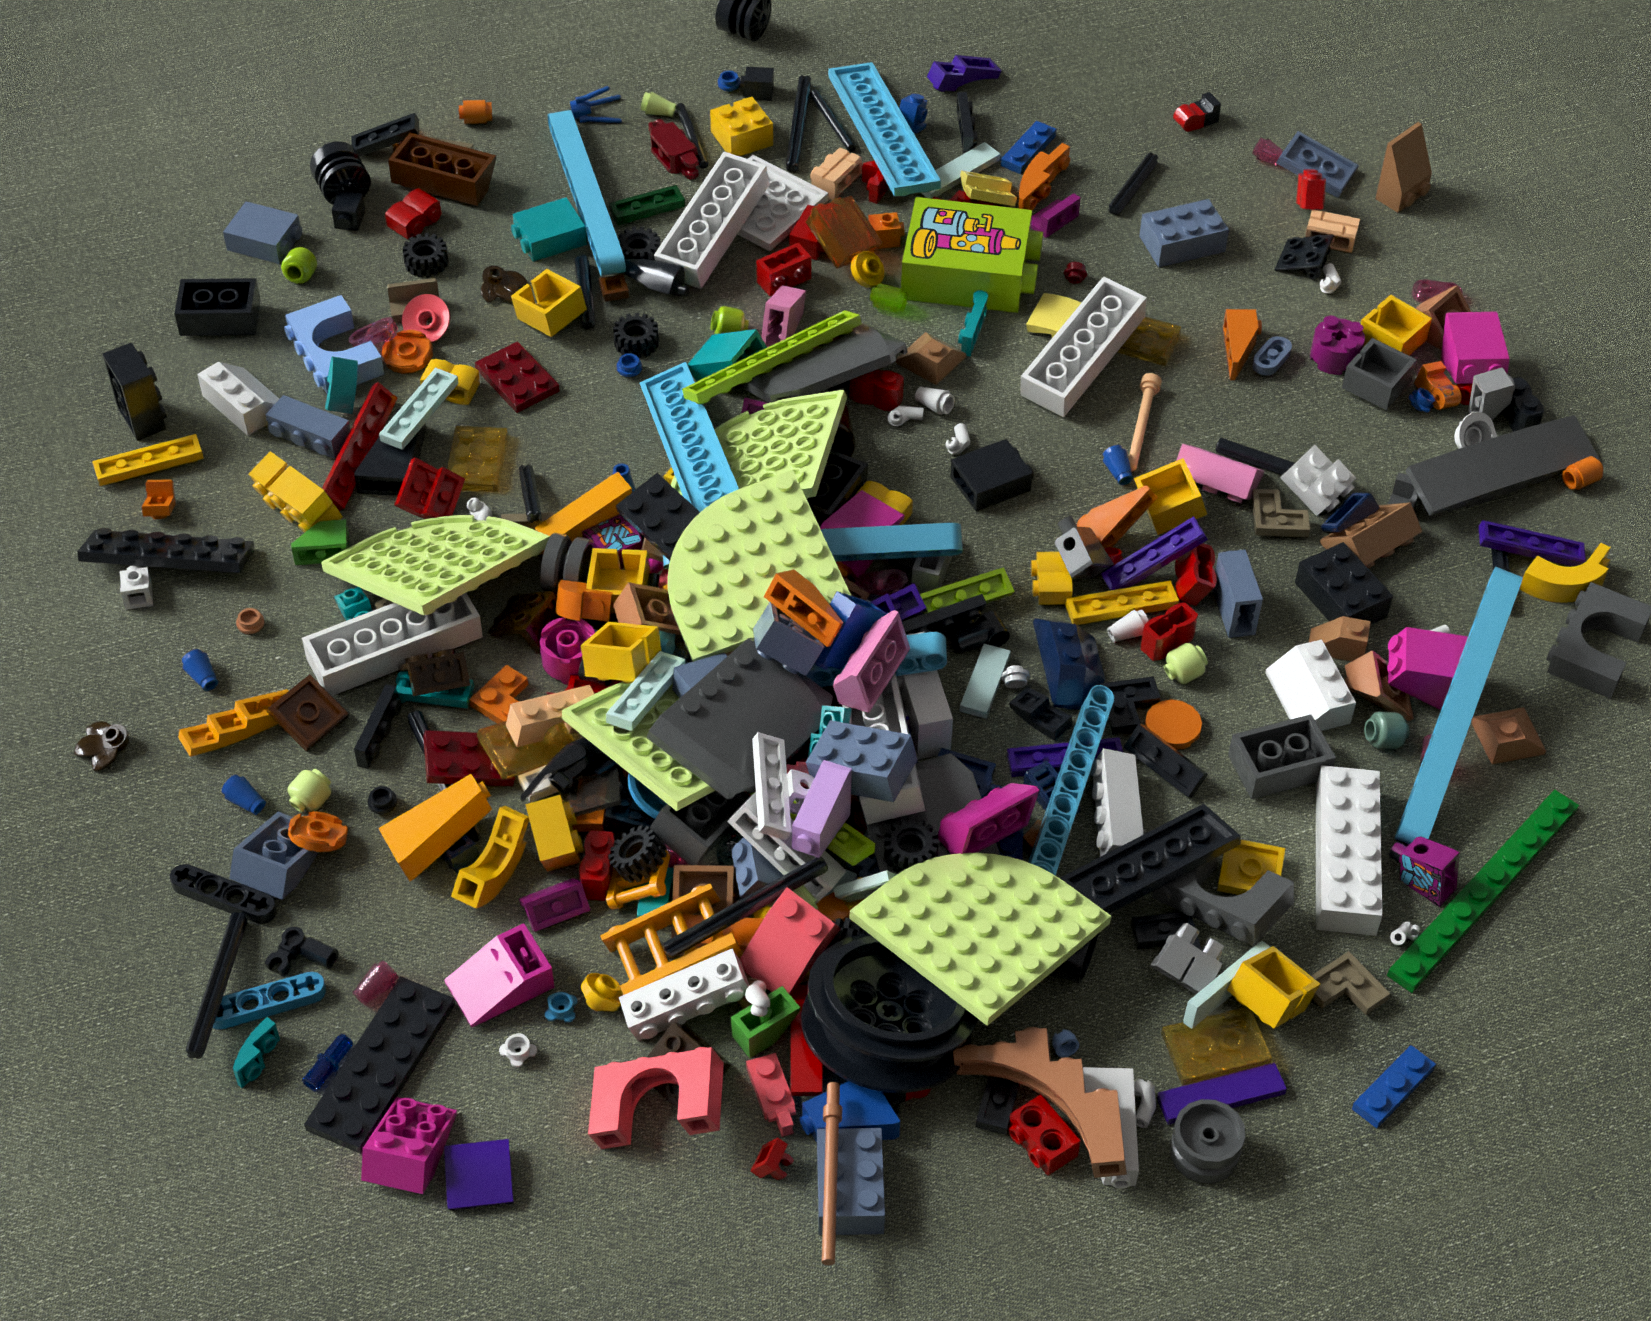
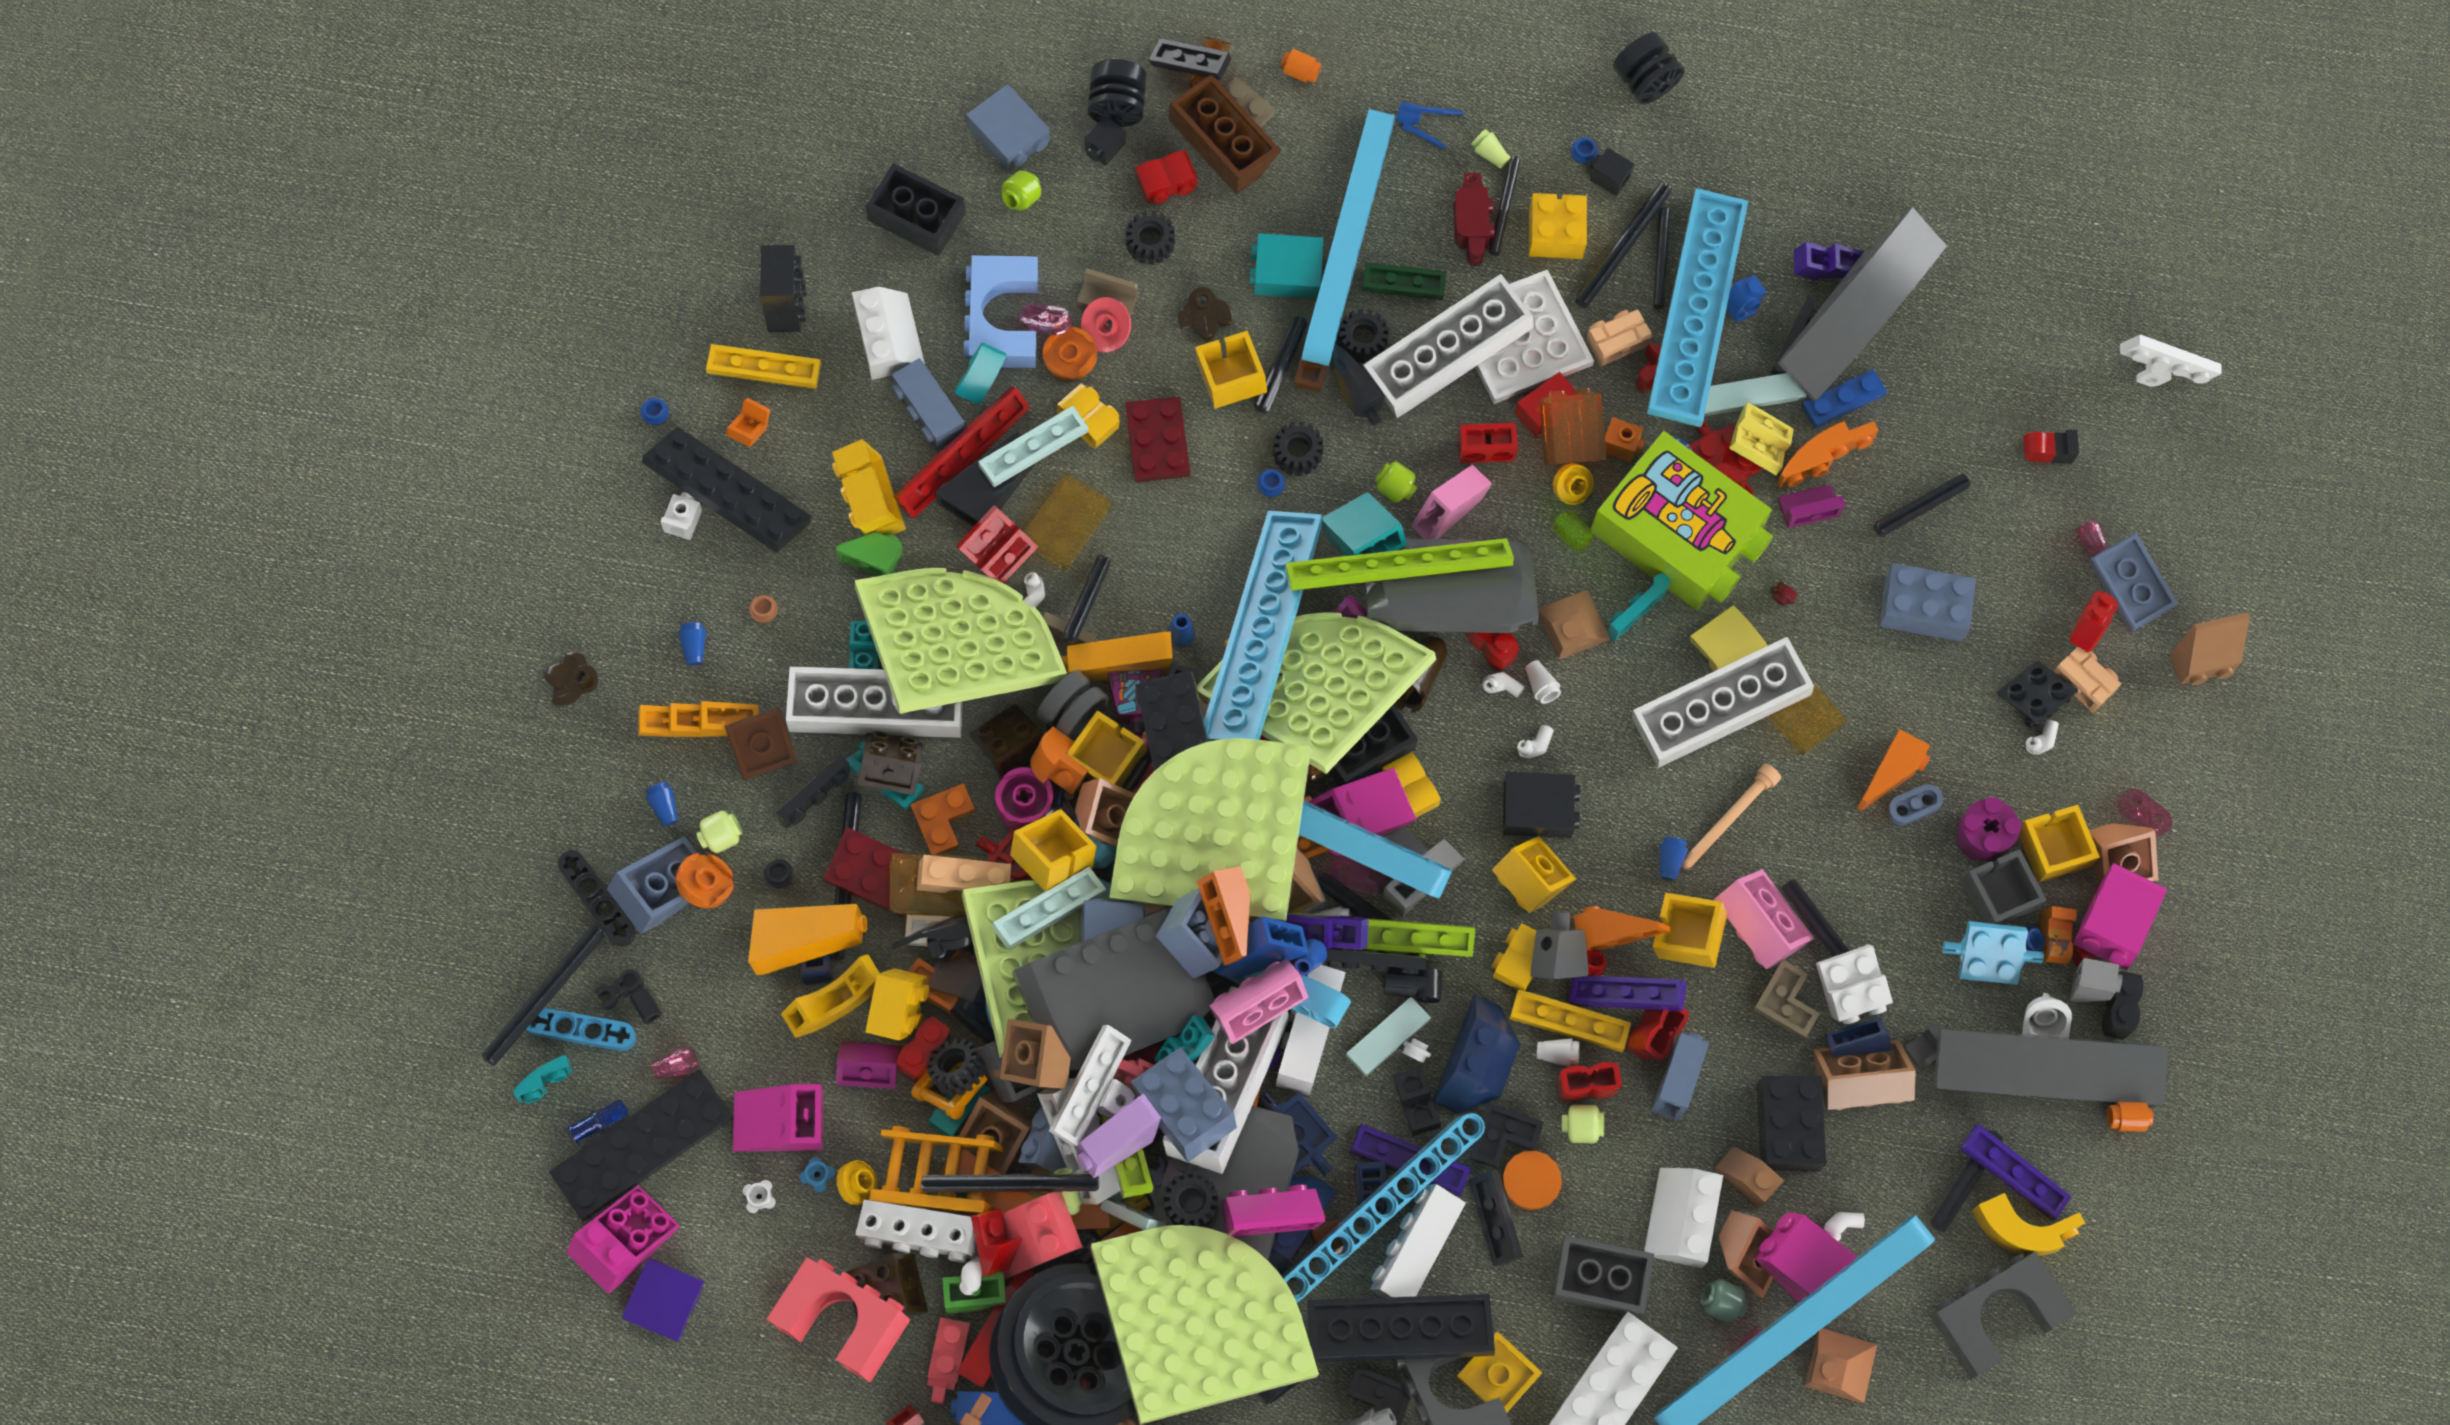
camera: 25 degrees right, 20 degrees up
none -> blue plate [641,398,669,425]
none -> red slope [971,1209,1022,1276]
none -> medium nougat slope [1000,1019,1071,1089]
none -> yellow slope [1492,836,1576,913]
none -> dark grey slope [1778,207,1947,402]
none -> medium azure plate [1942,921,2044,985]
none -> white plate [2120,335,2221,387]

